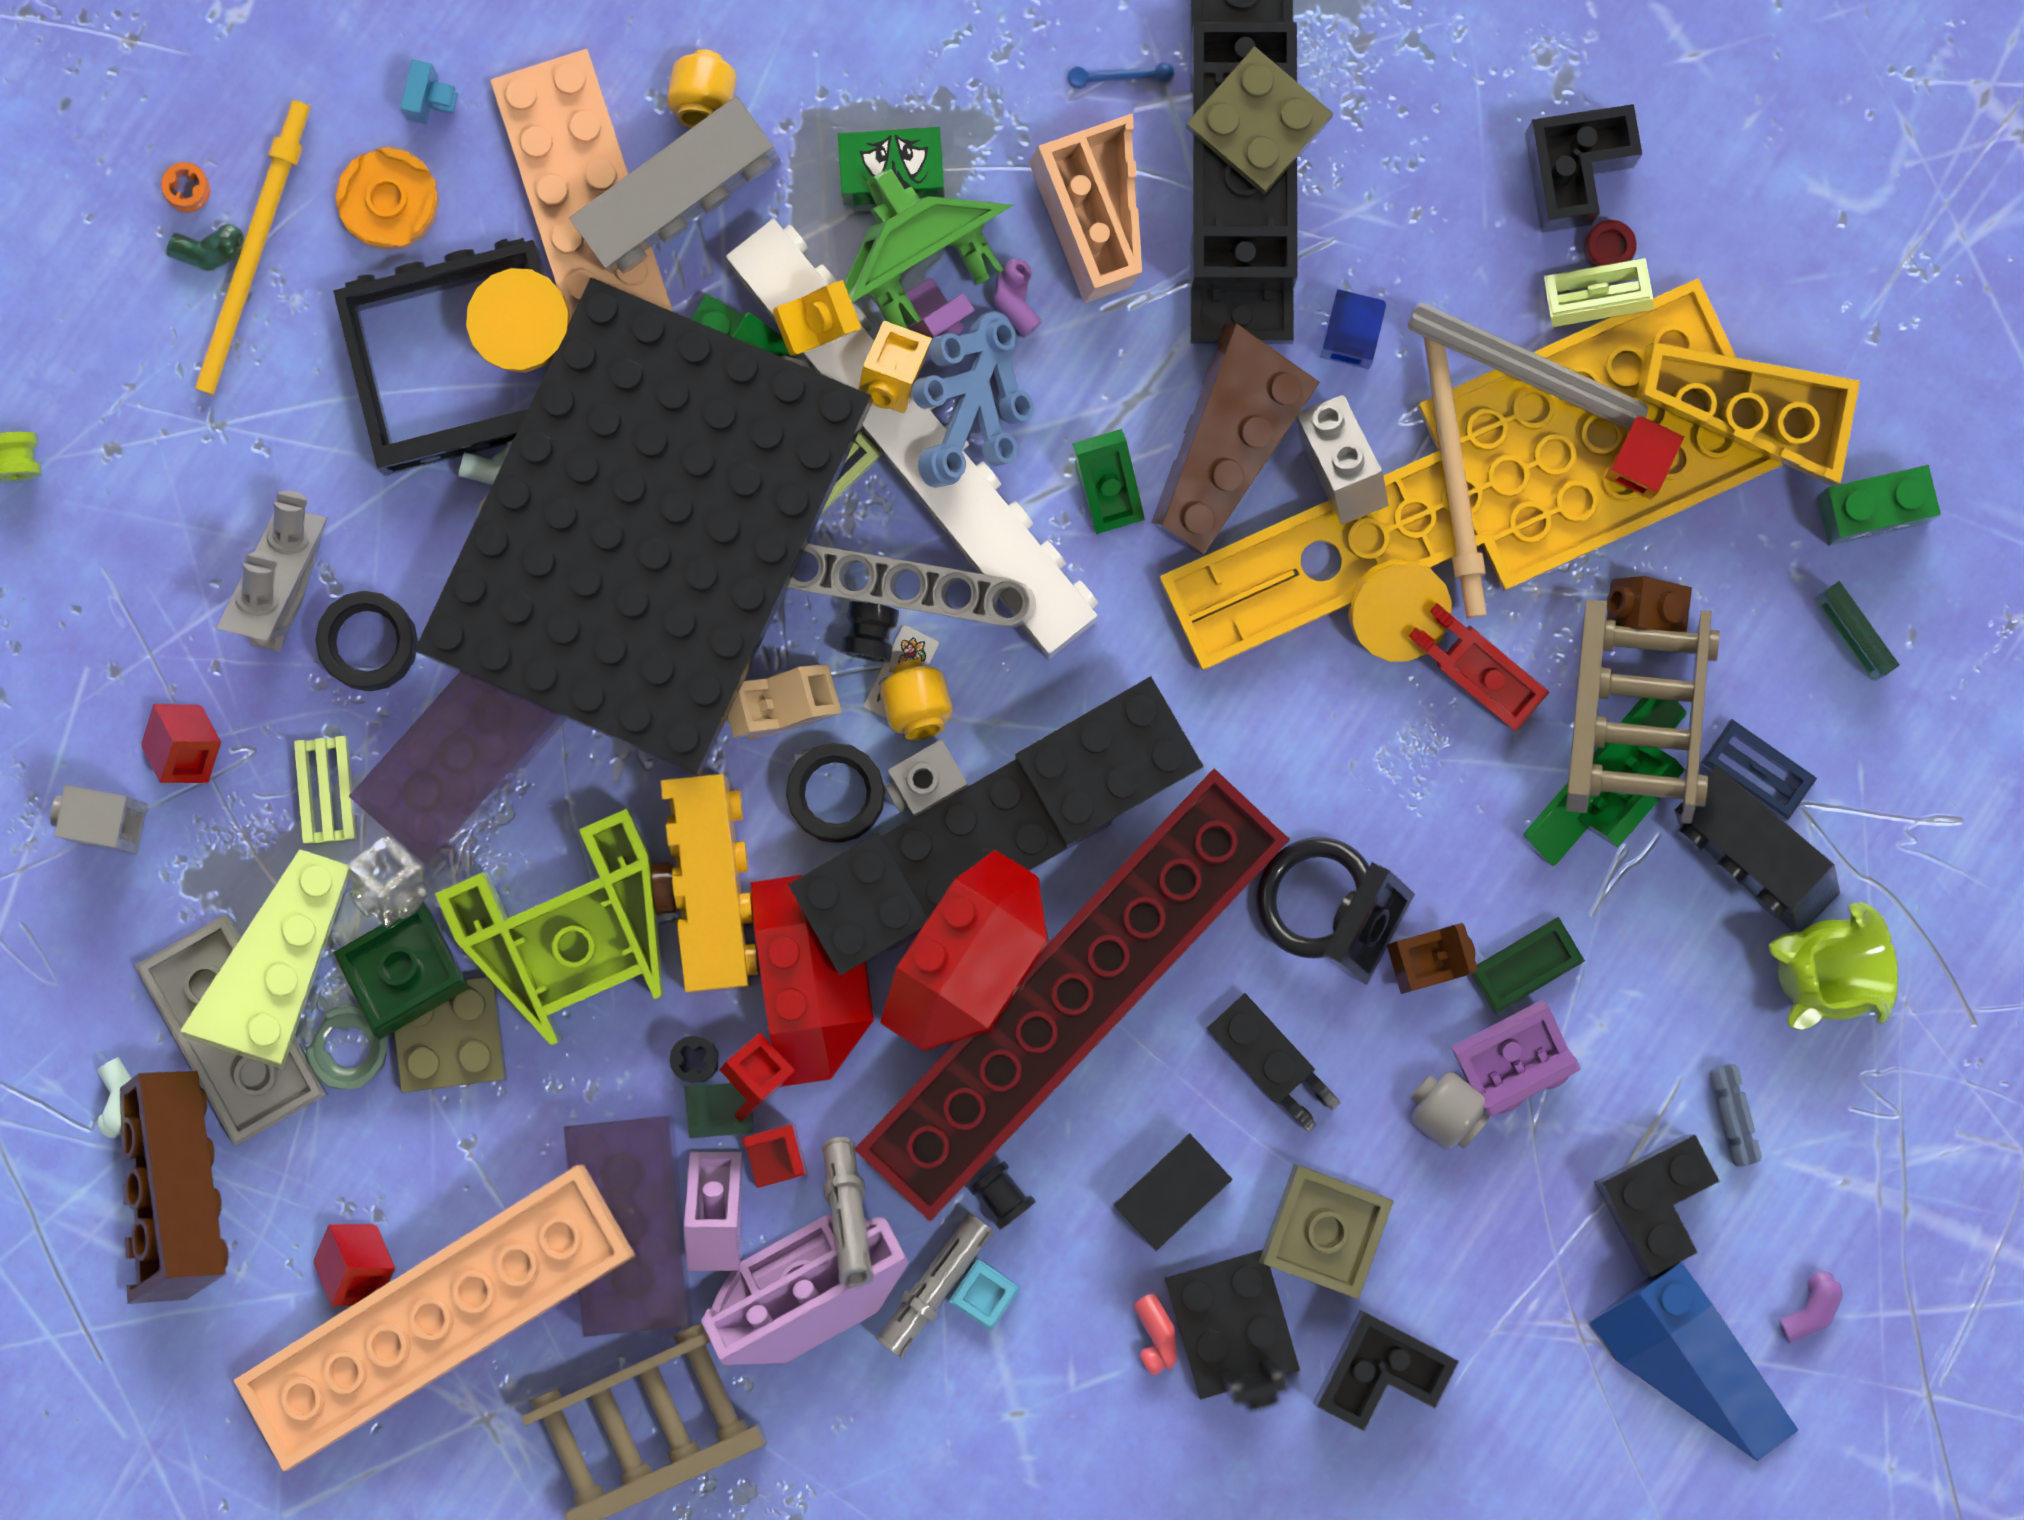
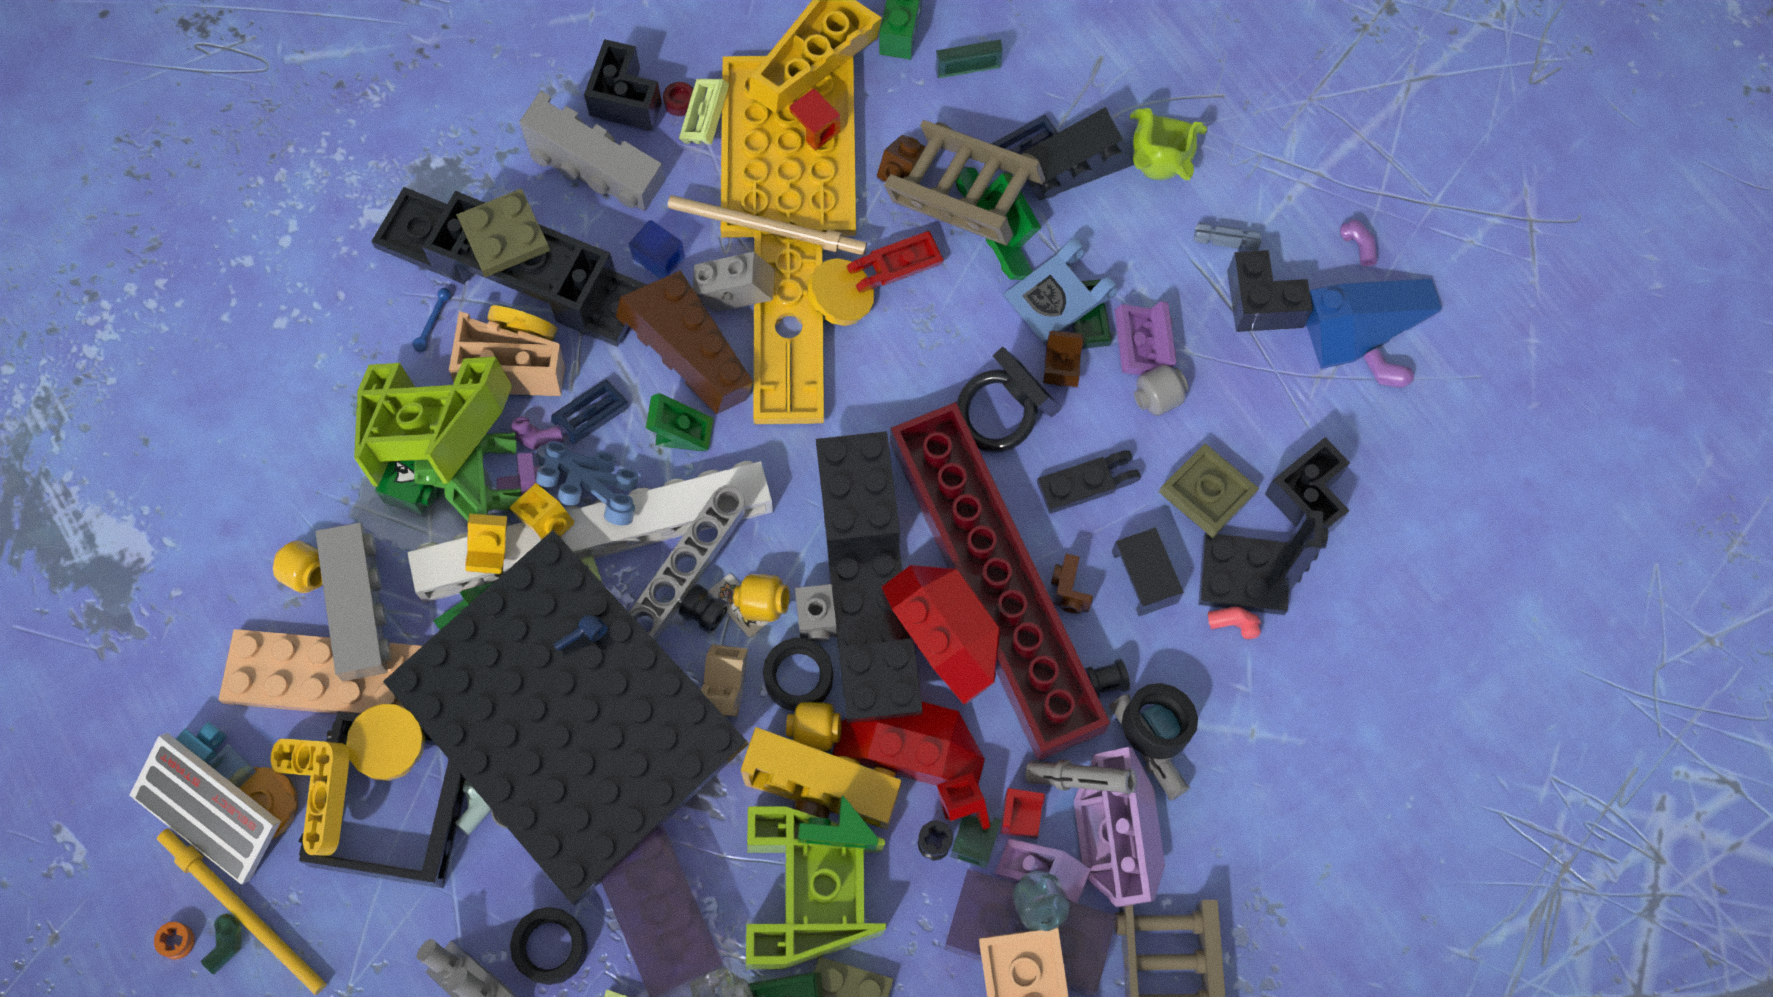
camera: 70 degrees left, 15 degrees down
light grey axle [1407,303,1648,430] -> none
none -> tile [129,733,281,885]
none -> clear light blue tile [207,744,257,788]
none -> yellow beam [270,739,349,856]
none -> lime wedge [354,357,512,487]
none -> yellow tile [487,305,558,341]
none -> light grey wedge [519,90,665,211]
none -> dark blue tile [551,379,629,445]
none -> dark blue hand [553,615,608,651]
none -> yellow head [786,702,841,751]
none -> green slope [798,796,878,850]
none -> medium blue flag [1003,238,1117,345]
none -> clear light blue head [1013,871,1069,931]
none -> reddish brown bracket [1051,553,1093,614]
none -> black tyre [1122,683,1198,759]
none -> medium lavender arm [1364,349,1414,388]

